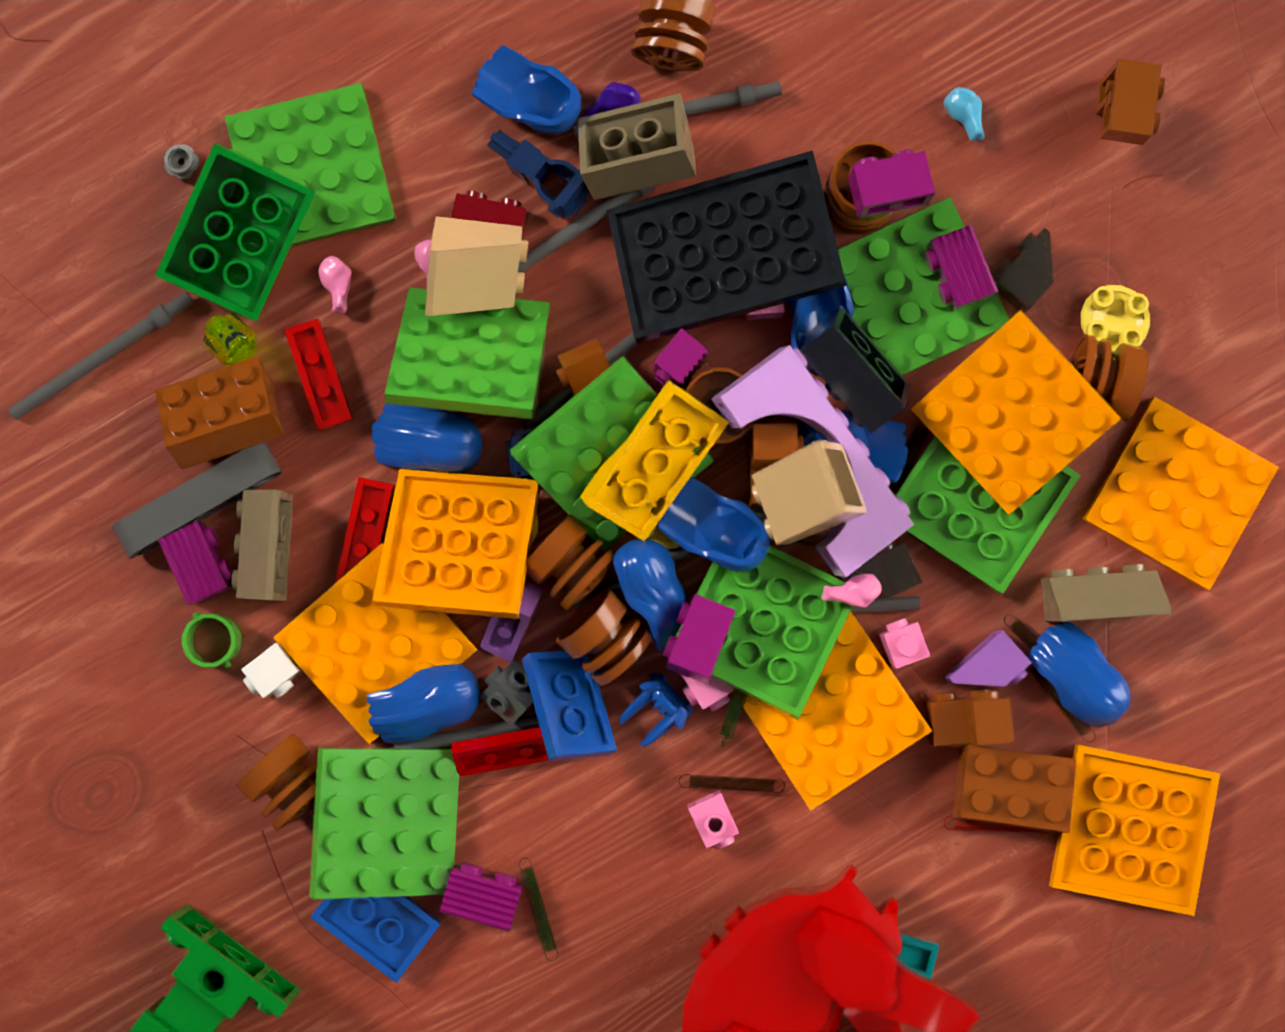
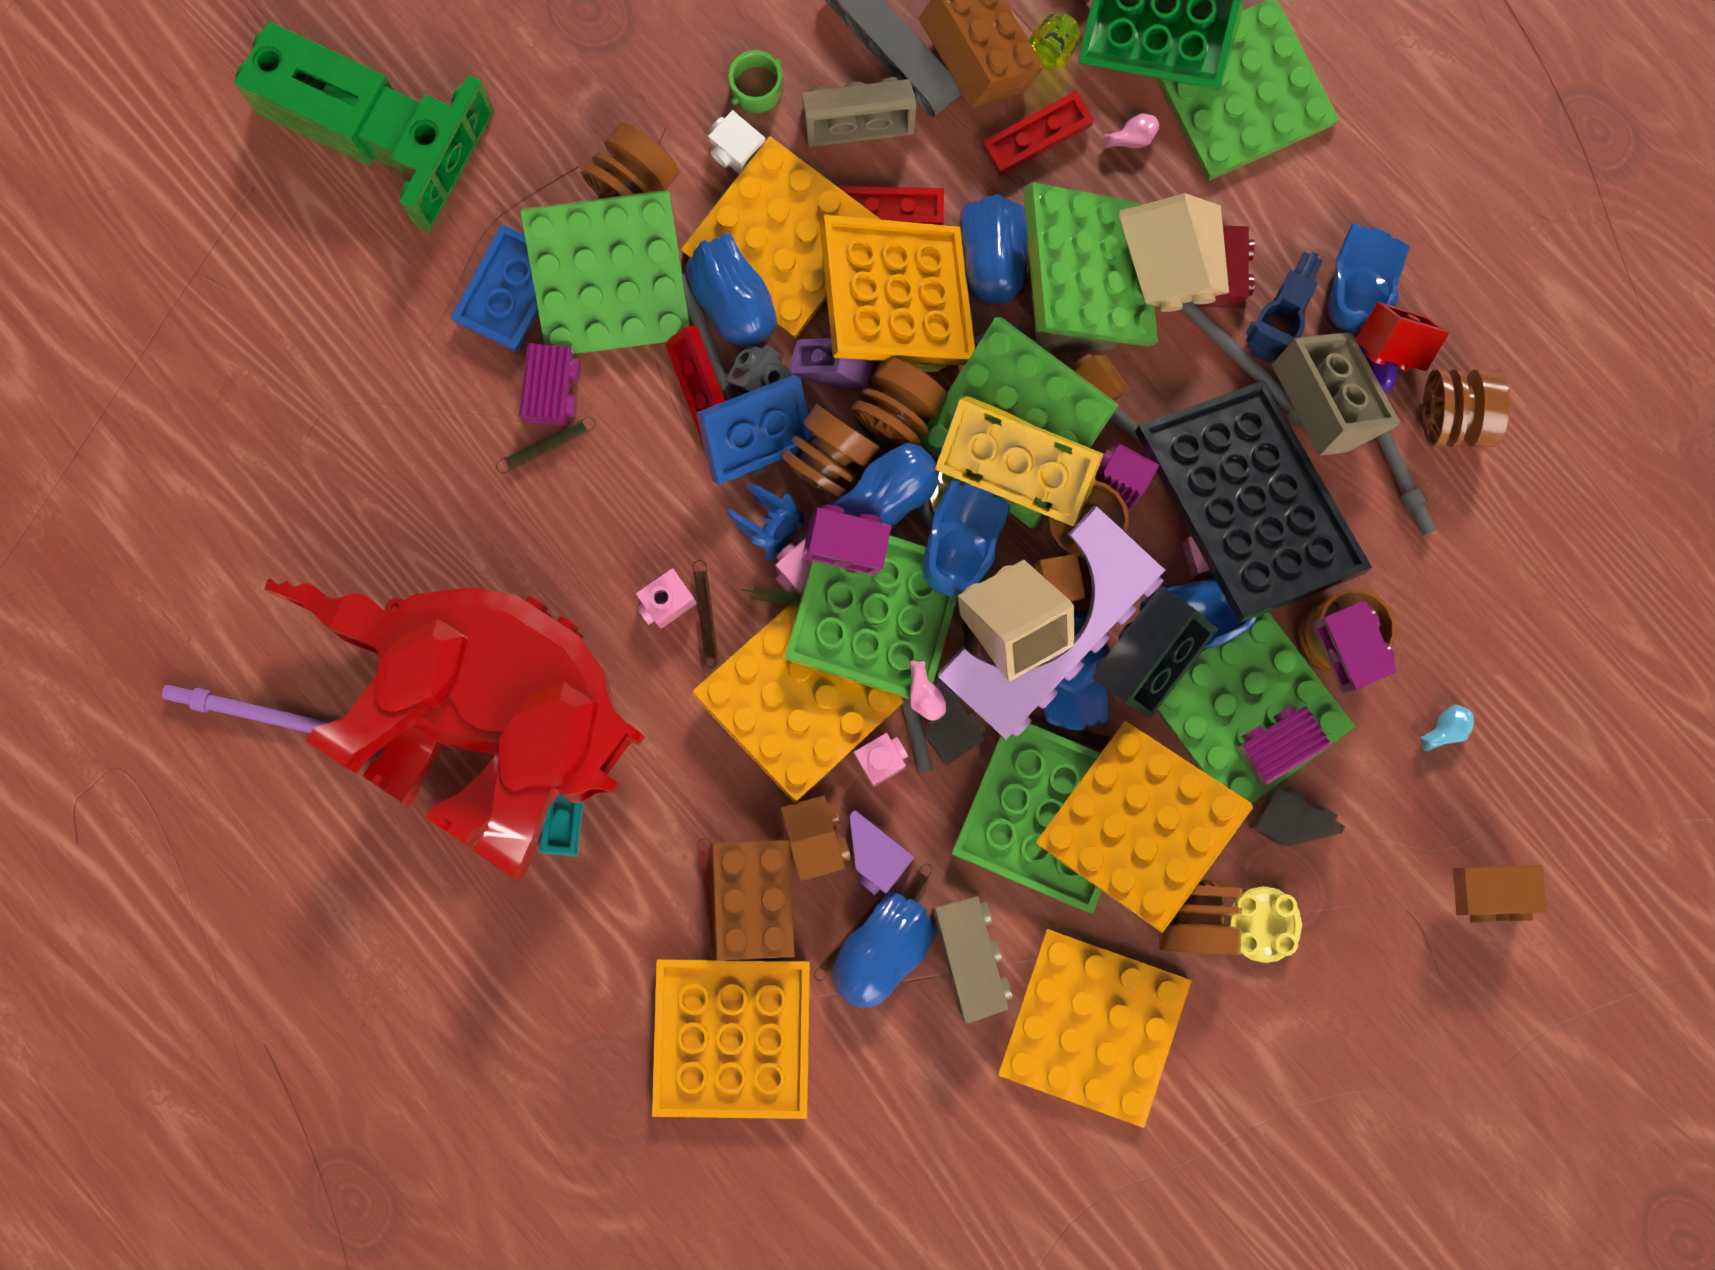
camera: 80 degrees right, 5 degrees down
magenta brick [158,522,233,605] -> none
none -> red brick [1355,301,1449,372]

